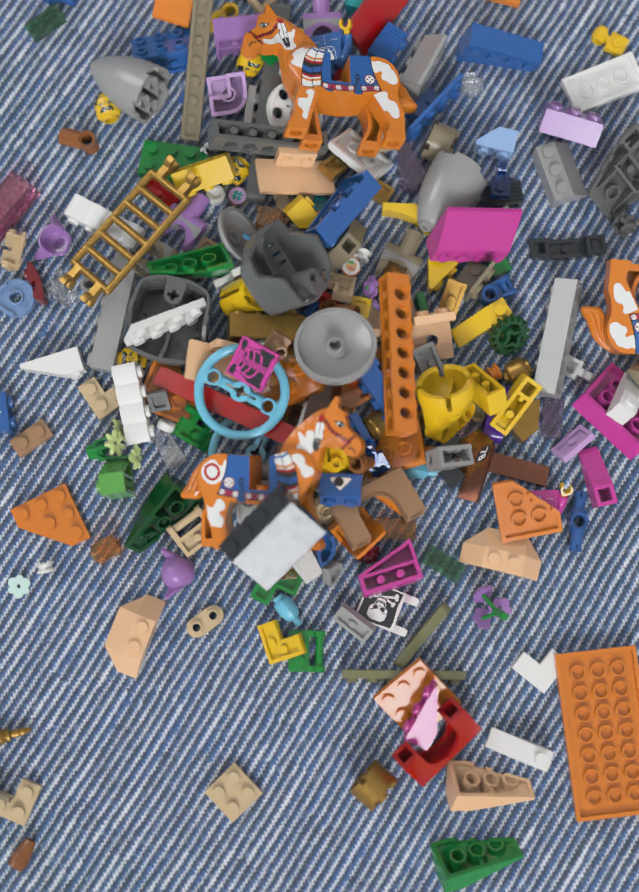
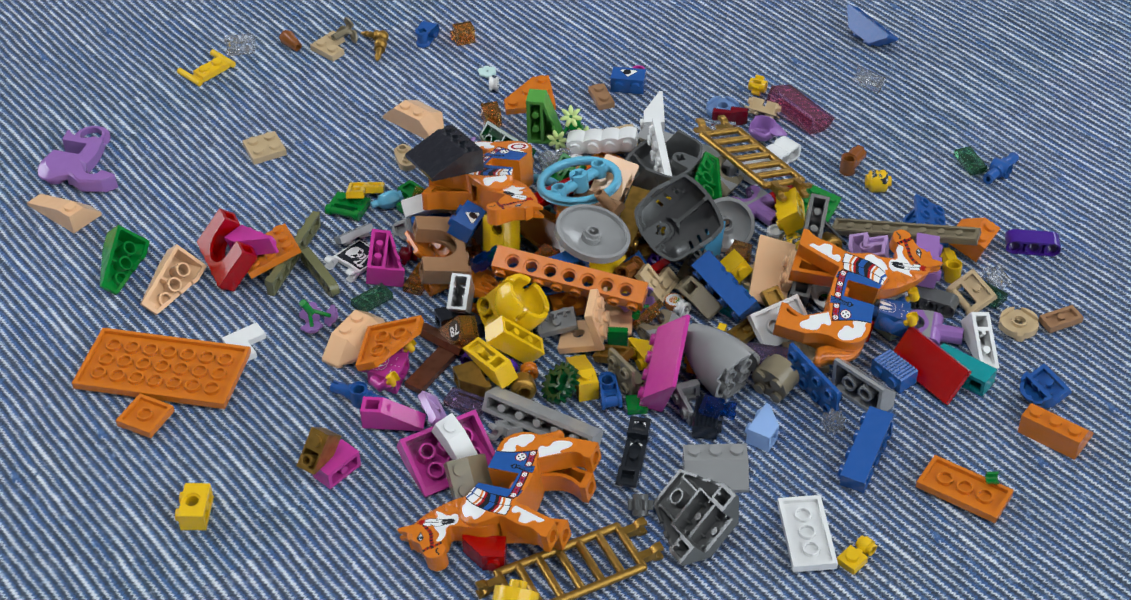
camera: 110 degrees right, 40 degrees down
light grey cylinder [90,55,170,124] -> none
plate [146,388,172,413] -> none
tile [226,335,281,392] -> none
dark orange cone [348,454,376,474] -> none
pearl gold brick [349,759,398,811] -> none
white slope [485,727,554,772] -> none
brick [538,100,604,148] -> none

